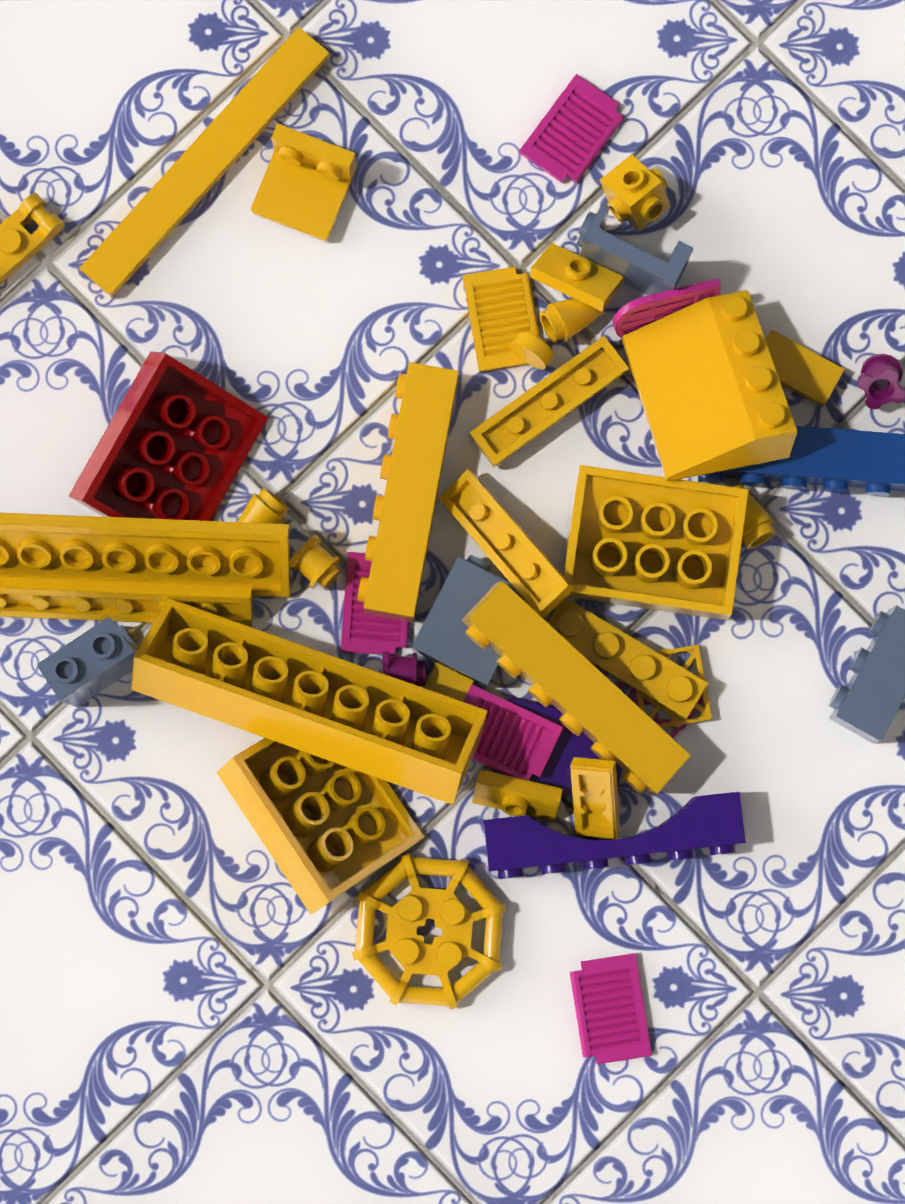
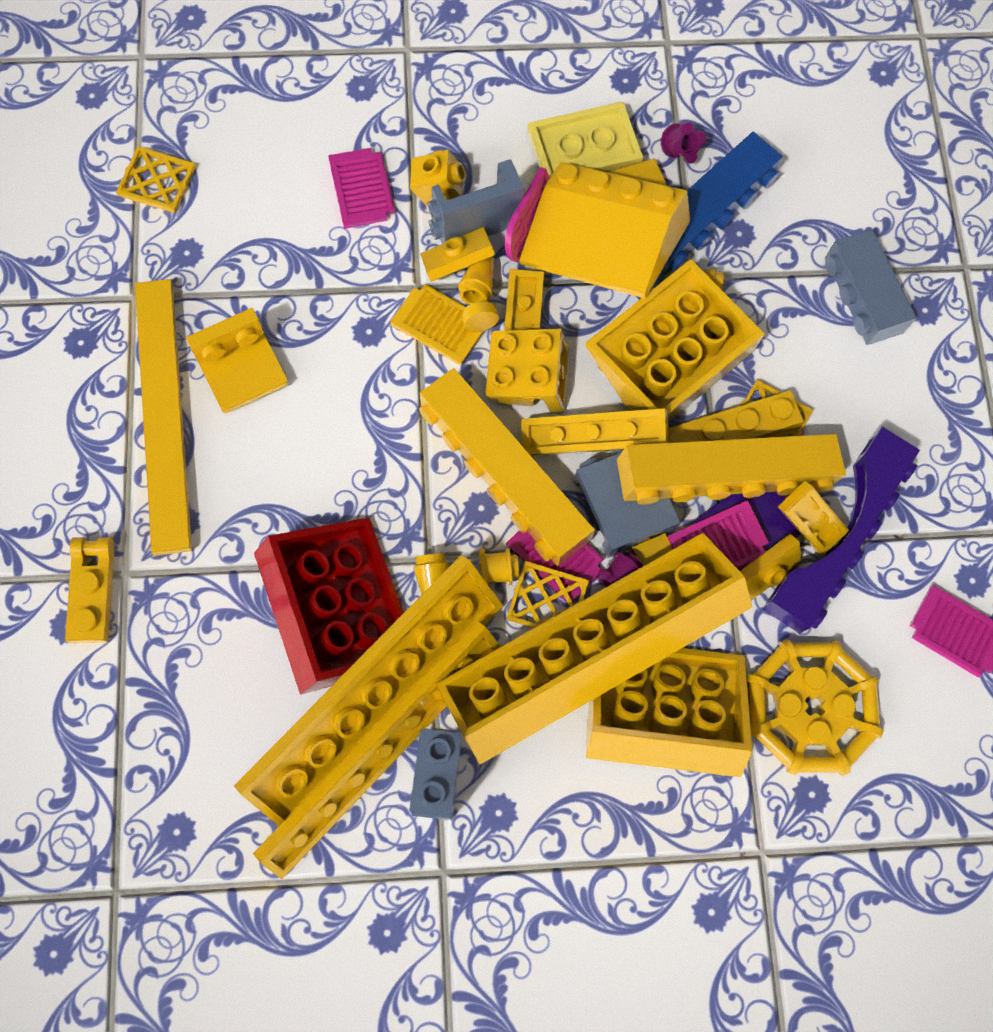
camera: 55 degrees left, 10 degrees down
none -> yellow bracket [485,329,569,412]
none -> yellow window [506,561,589,628]
none -> light yellow plate [527,101,643,178]

